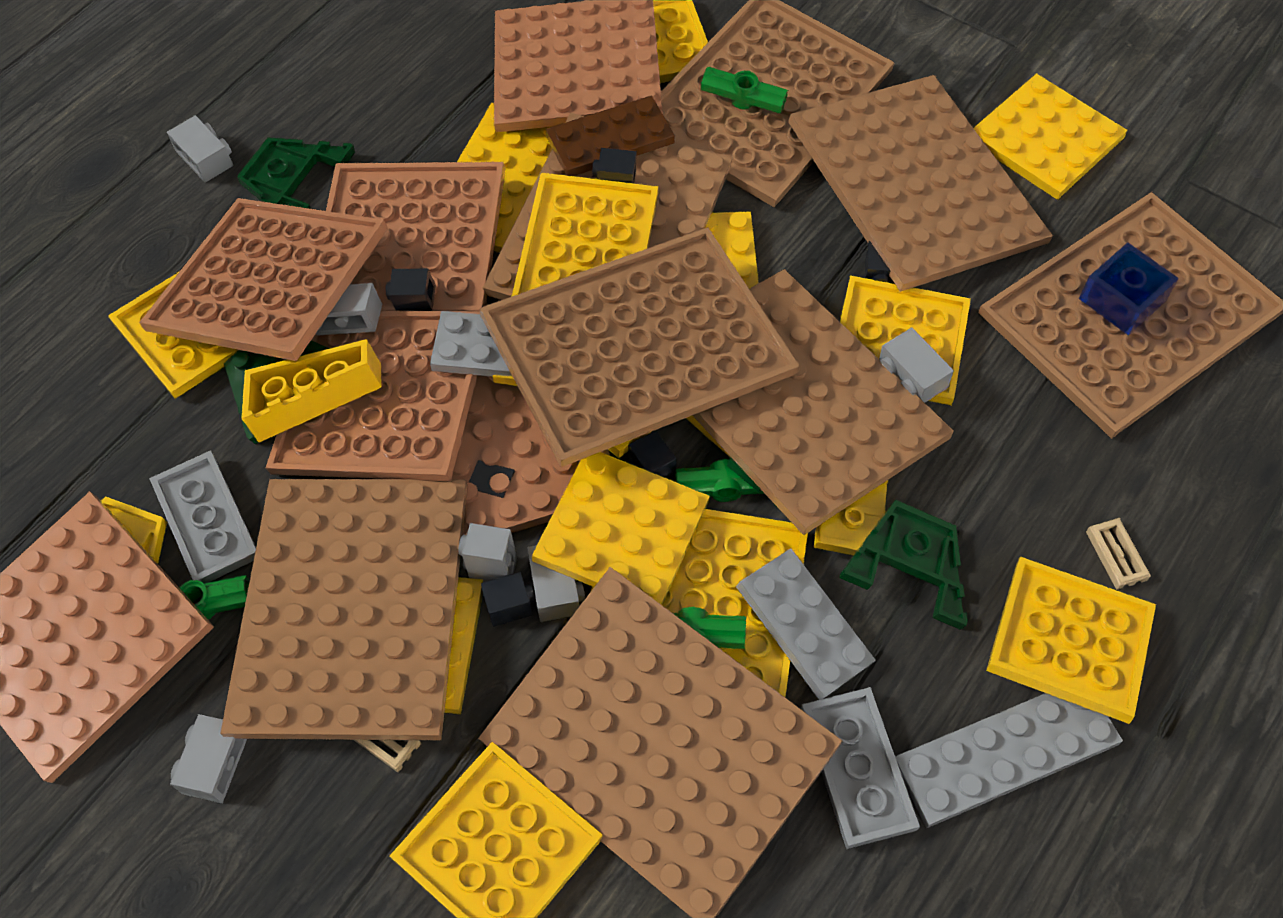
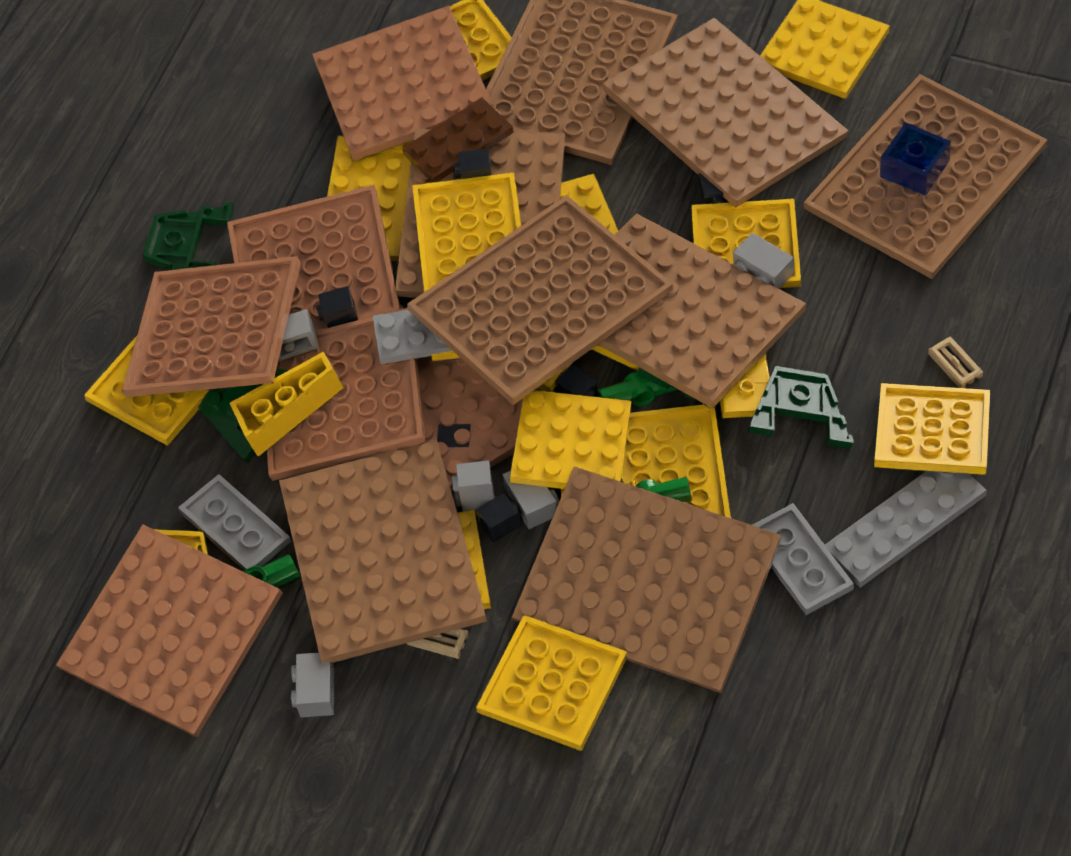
camera: 10 degrees left, 5 degrees down
light grey brick [167,115,233,183] -> none
green piece [701,66,789,114] -> none
light grey plate [736,548,876,700] -> none

